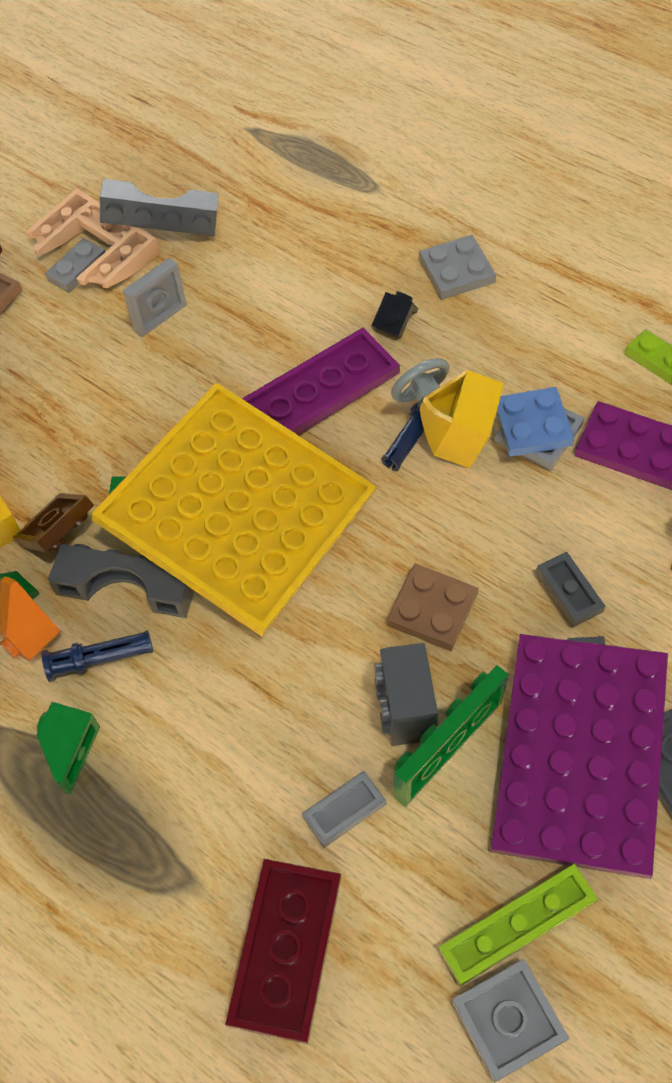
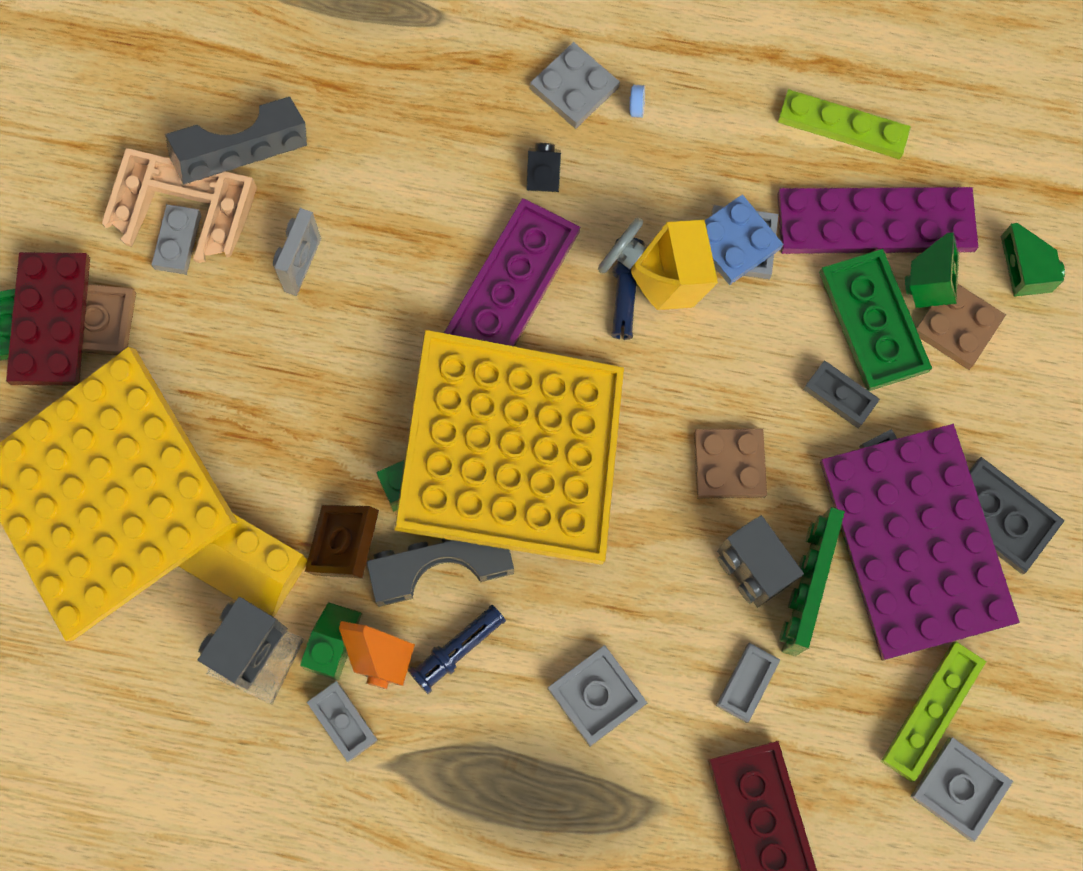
camera: 35 degrees left, 15 degrees up
green slope [36,702,100,794] -> none
none -> light grey plate [547,645,647,747]
none -> light blue tile [630,85,645,118]
none -> green plate [819,249,932,391]

